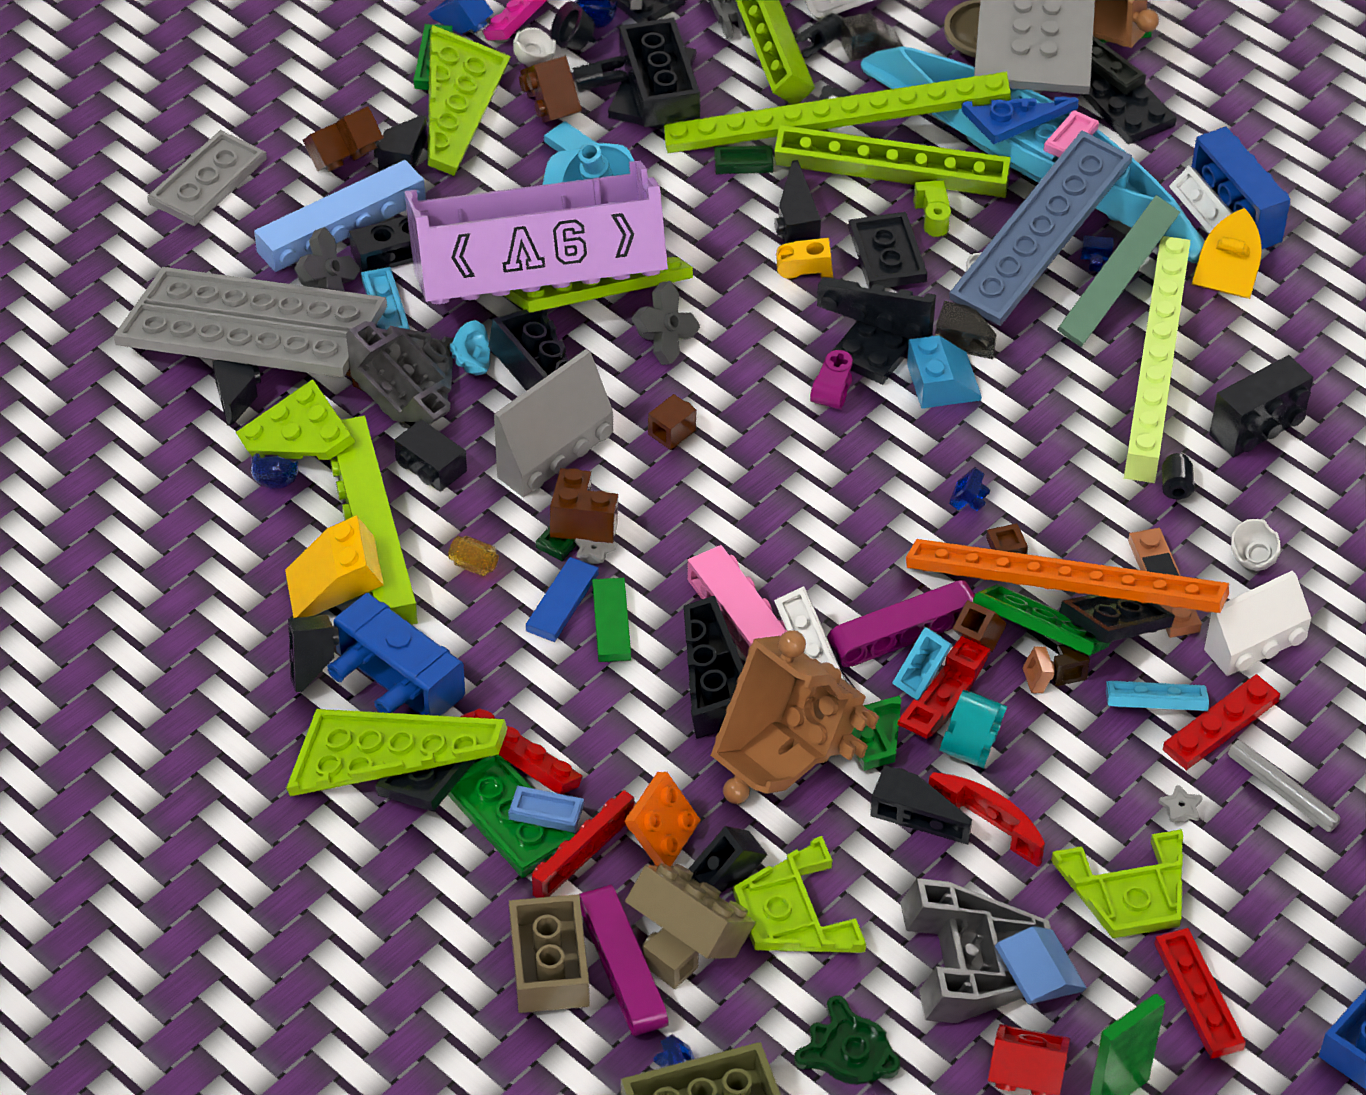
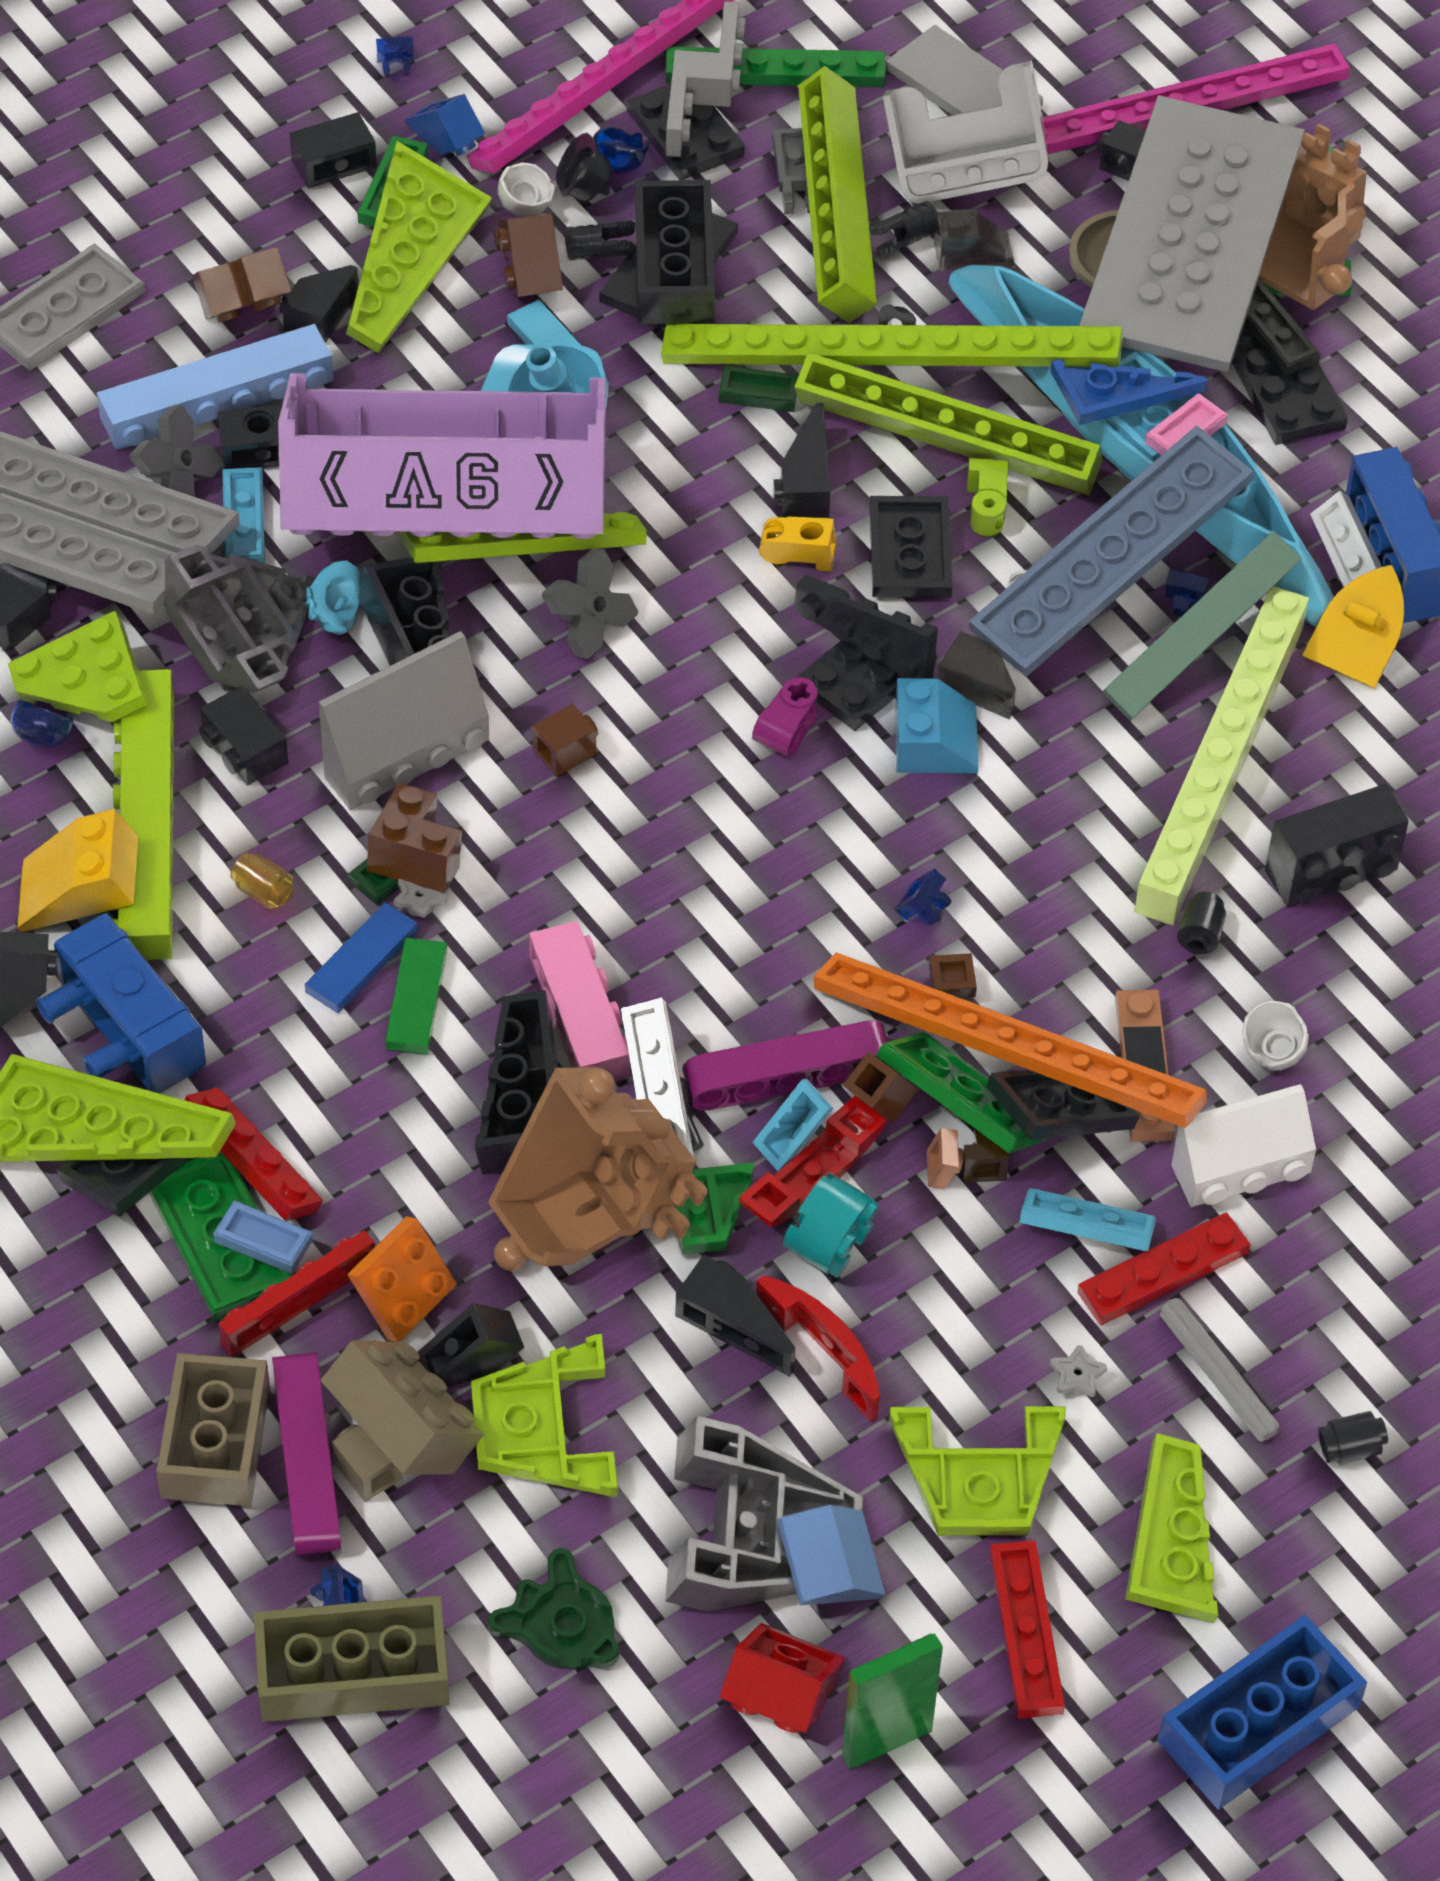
camera: 10 degrees right, 5 degrees up
none -> black brick [289,112,377,189]
none -> lime wing [1125,1433,1218,1623]

